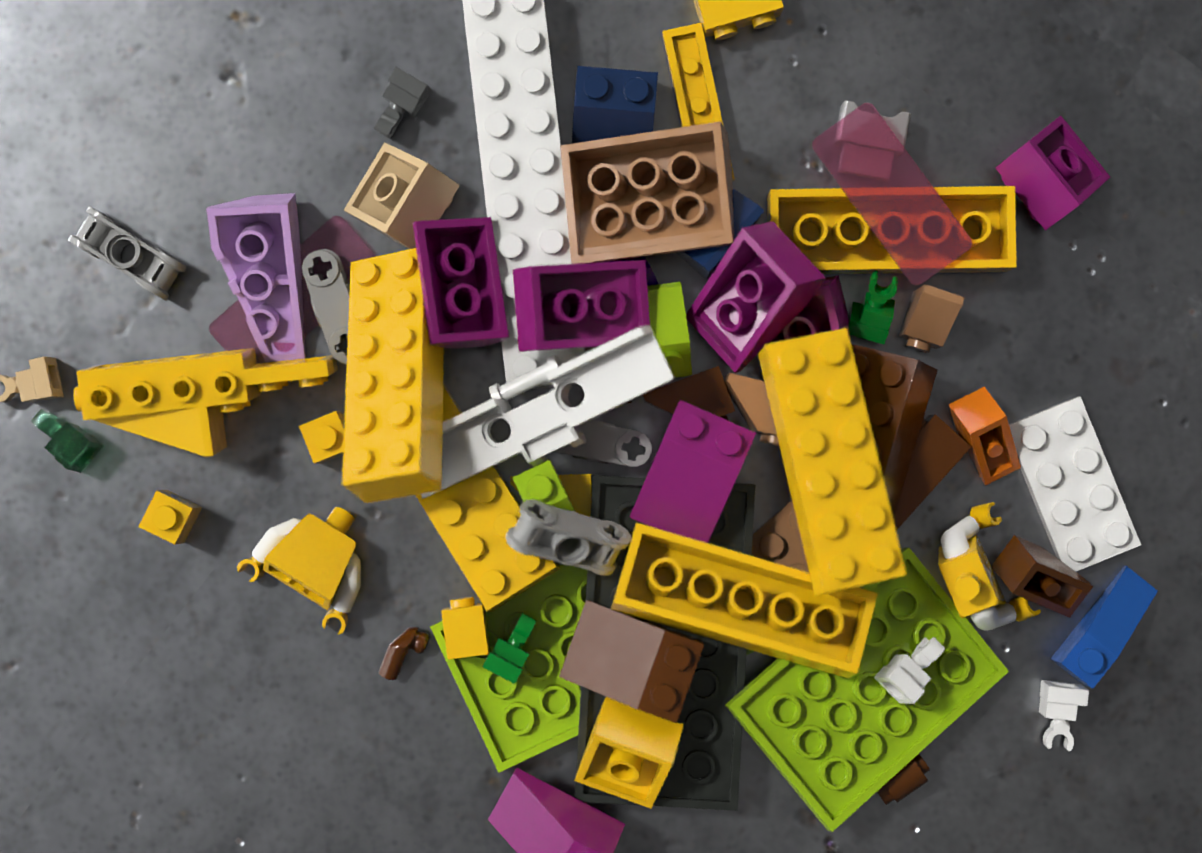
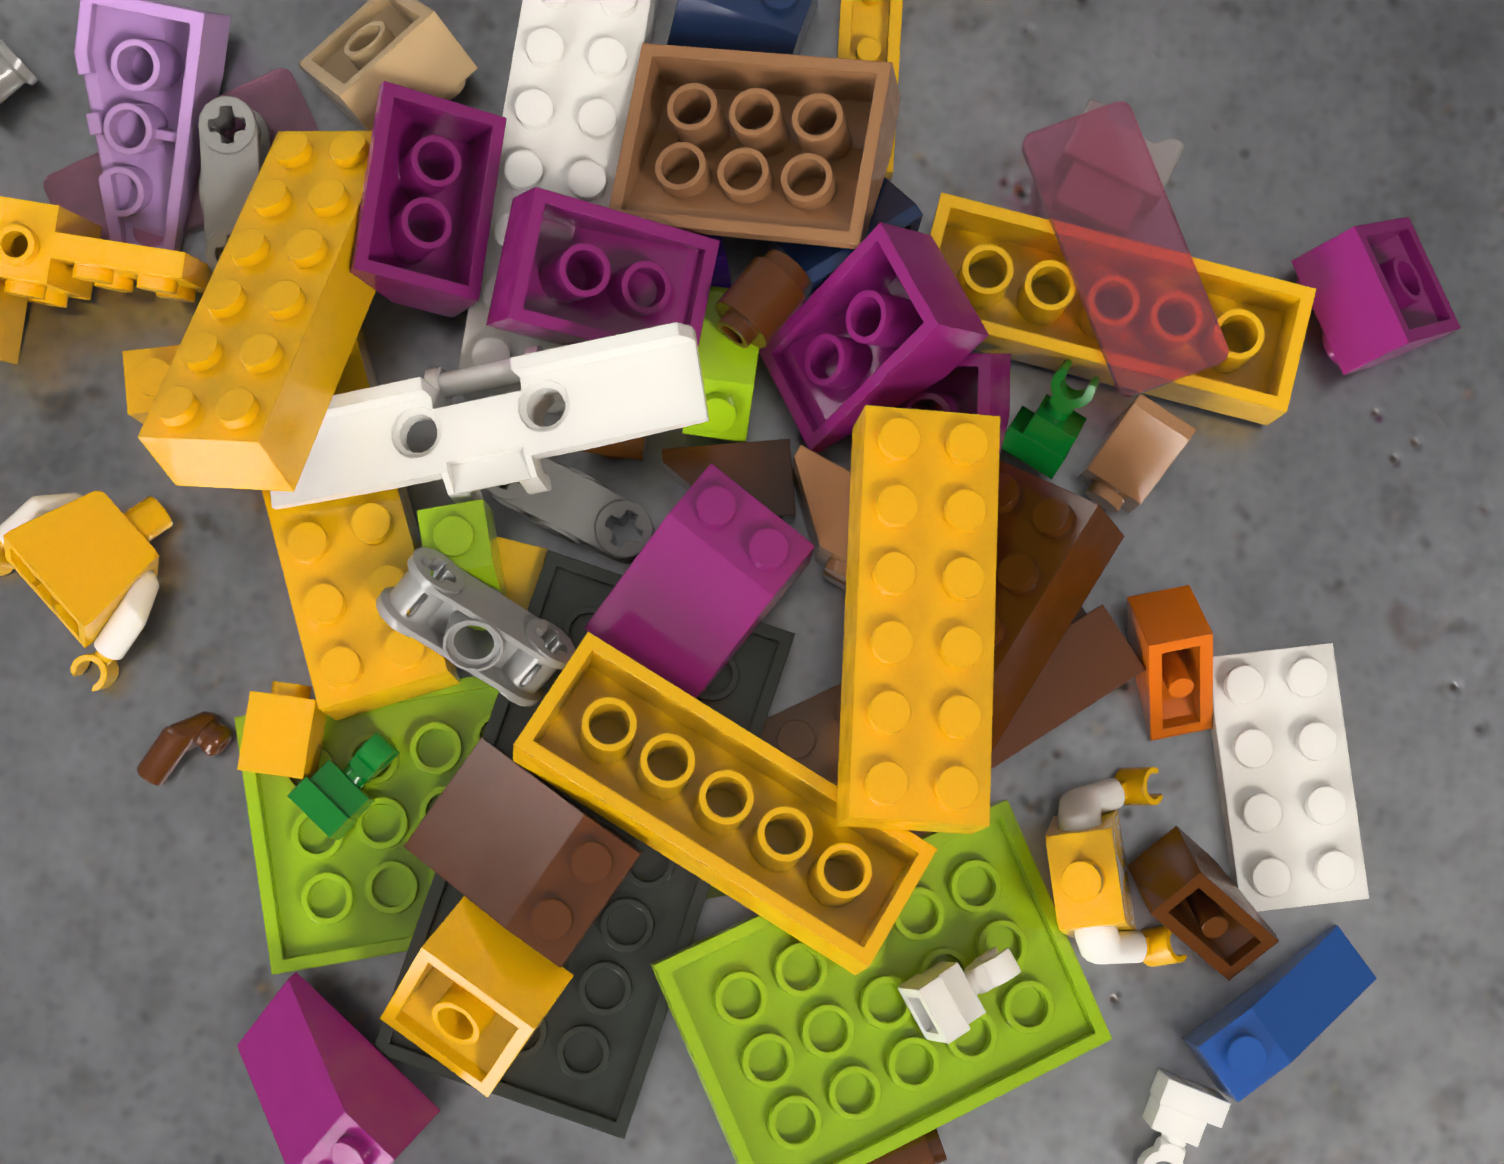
camera: 10 degrees right, 5 degrees down
none -> reddish brown brick [715,249,810,348]

